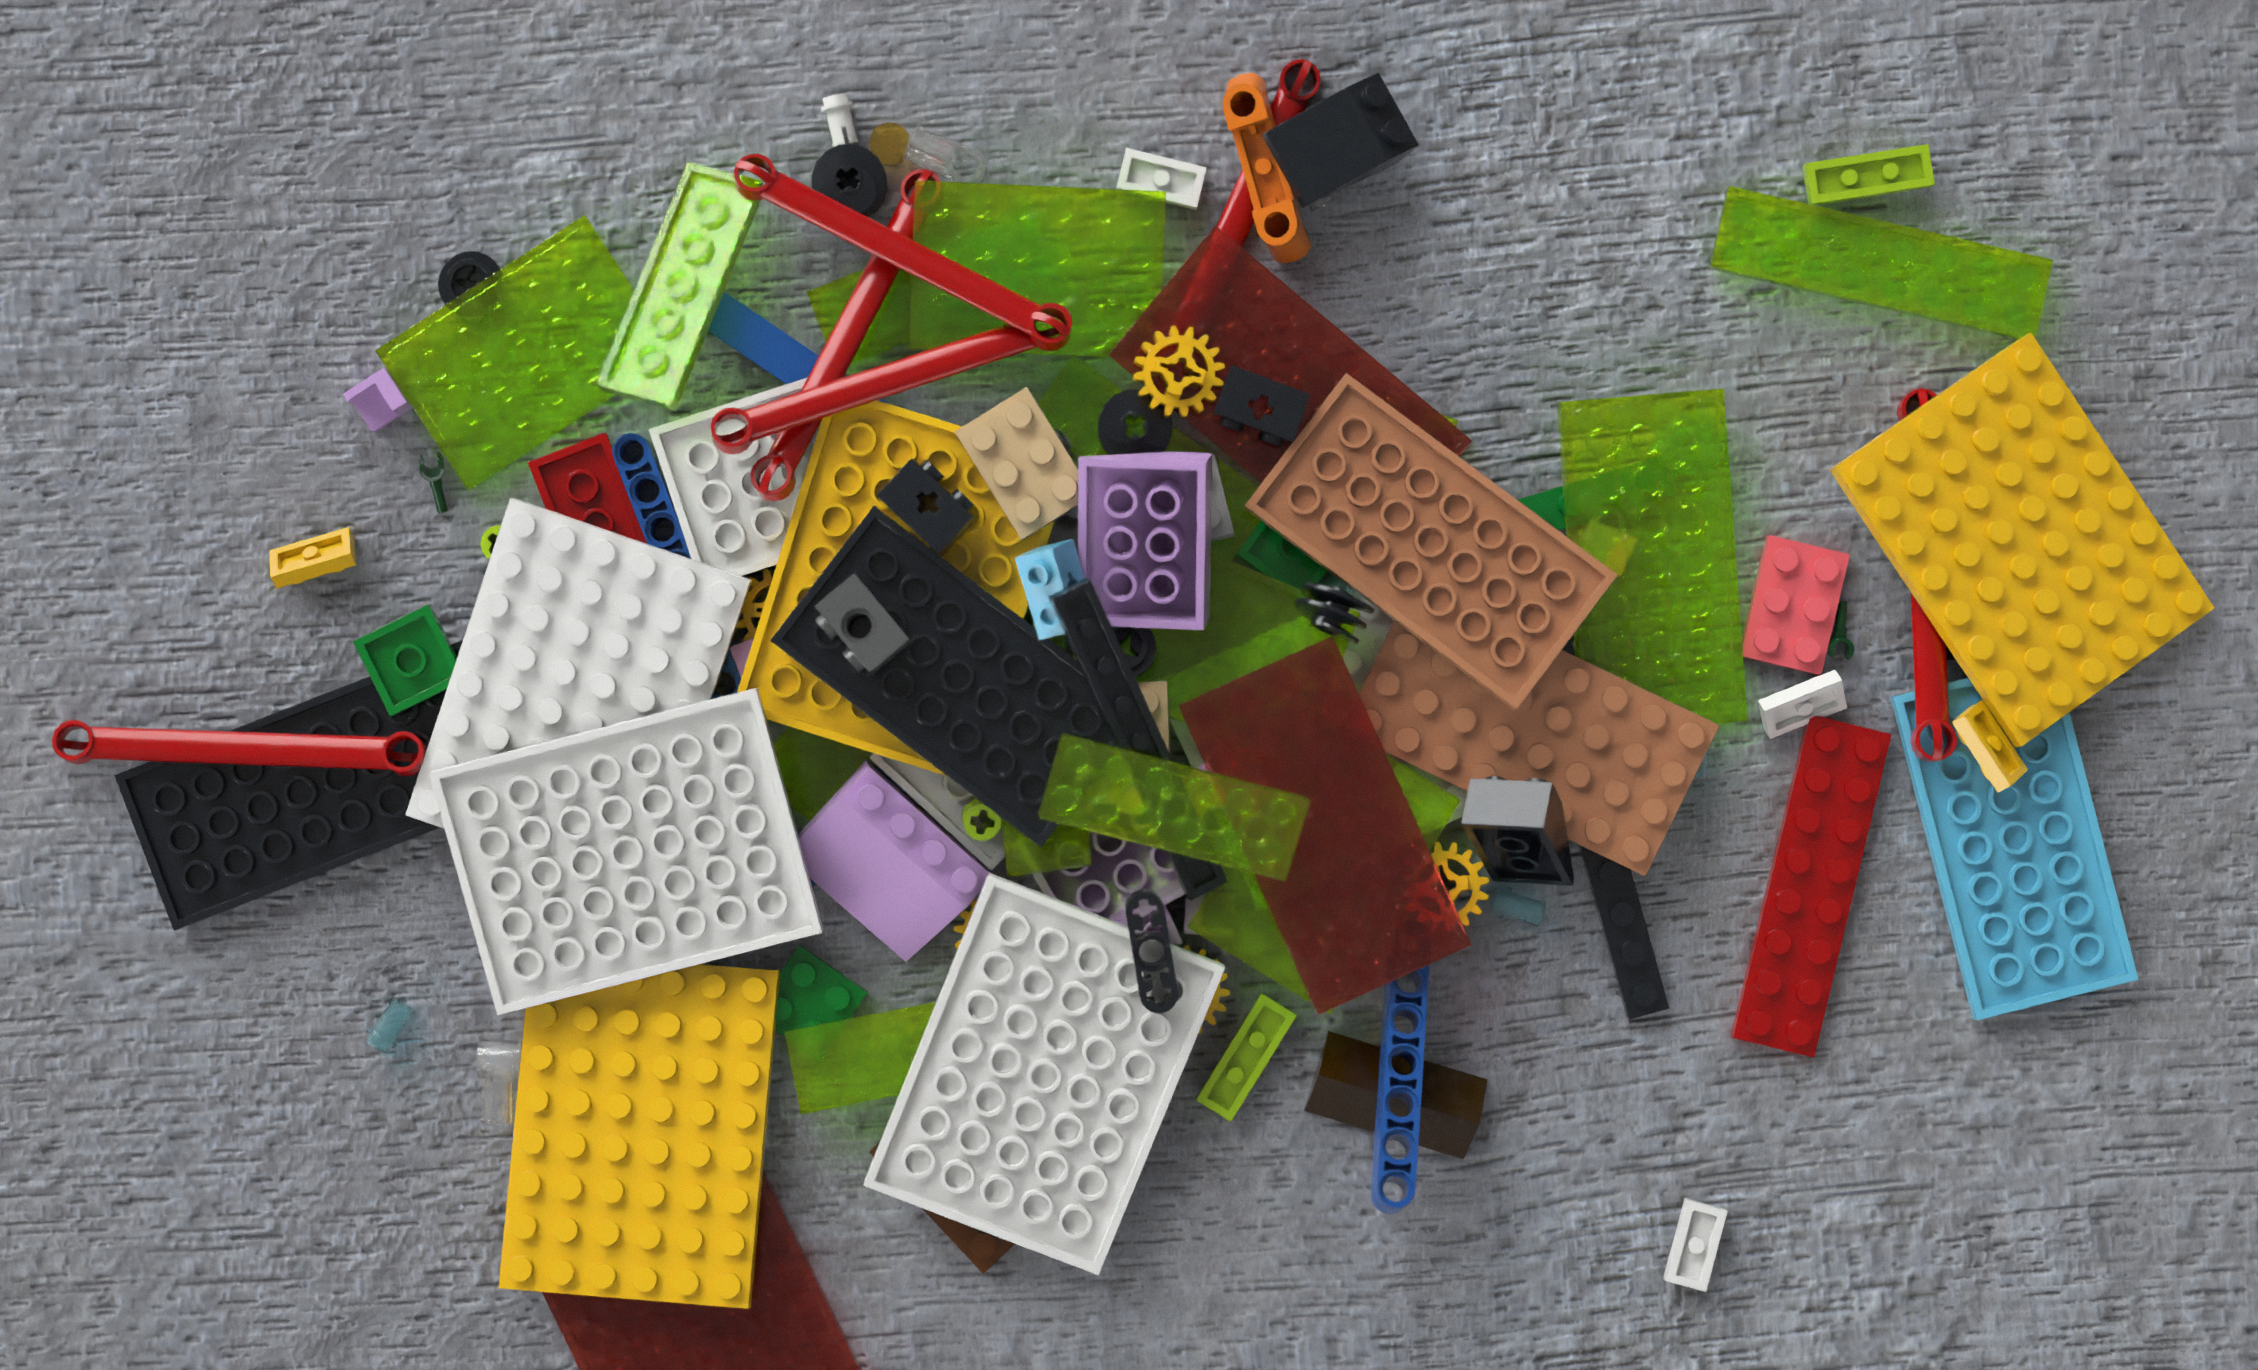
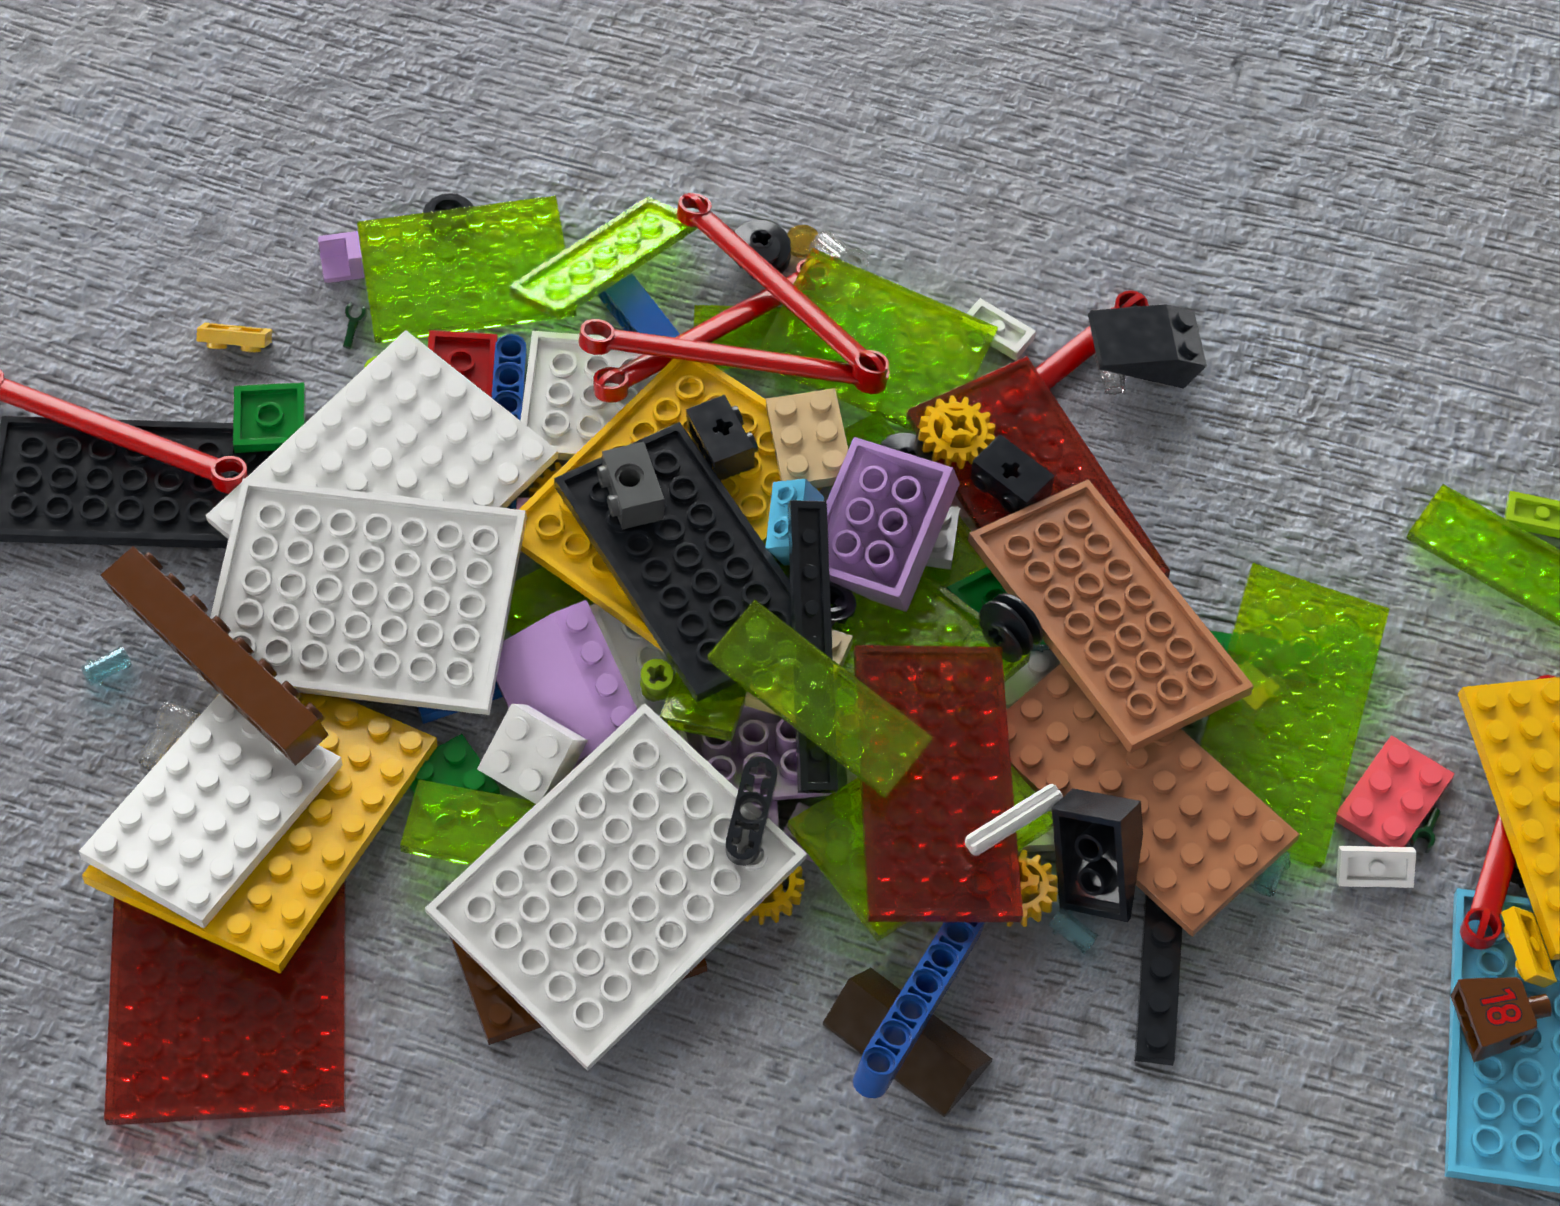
camera: 15 degrees right, 30 degrees down
white pin [820,93,859,147] -> none
lime plate [1195,993,1297,1122] -> none
orange plate [1222,73,1311,263] -> none
red plate [1730,716,1892,1058] -> none
none -> white plate [79,694,342,929]
none -> reddish brown brick [100,546,329,766]
none -> white brick [477,704,588,804]
none -> white axle [965,784,1063,856]
none -> reddish brown torso [1450,977,1552,1062]

